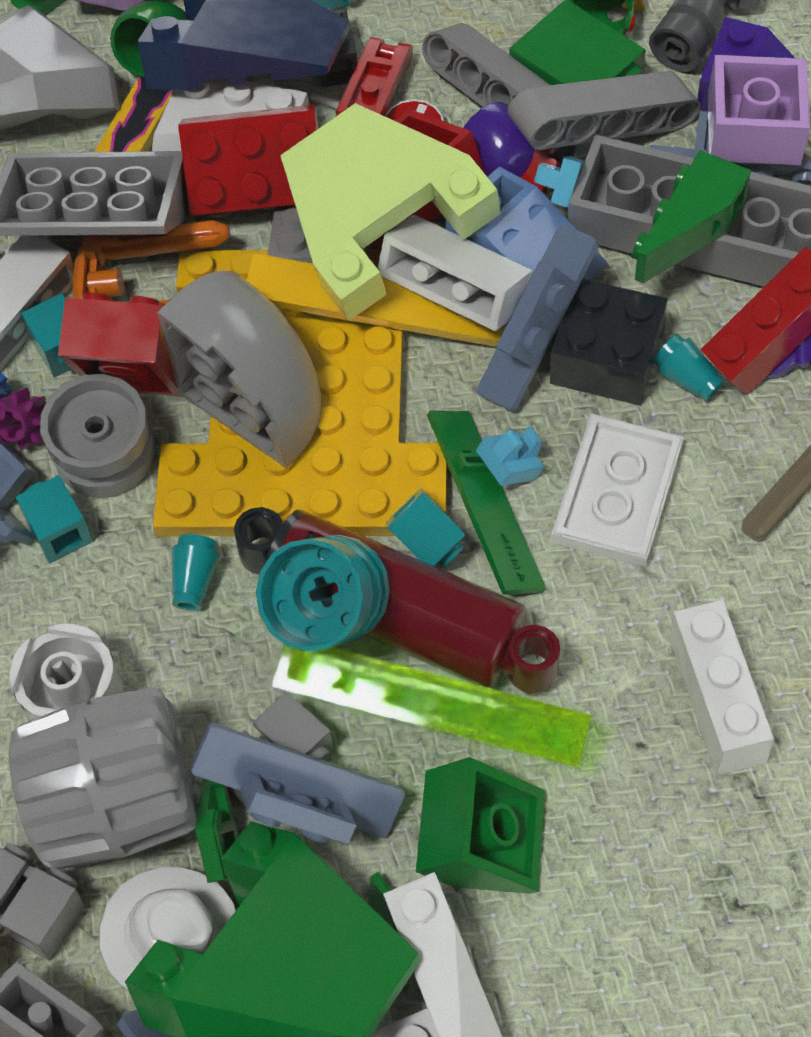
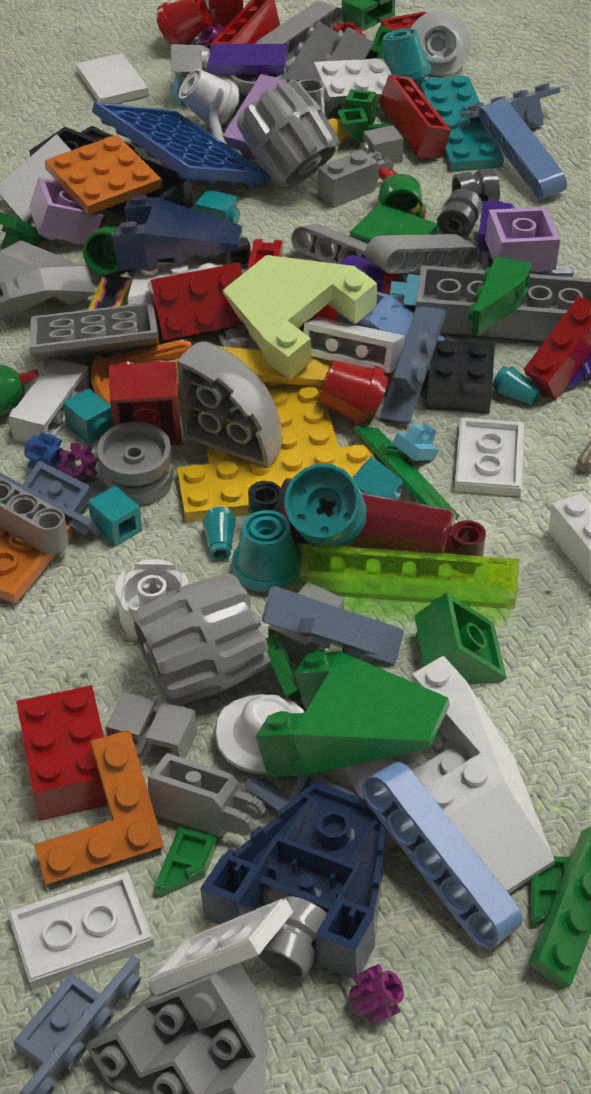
camera: 15 degrees left, 15 degrees down
none -> teal piece [232,510,302,592]
none -> red piece [317,360,388,426]

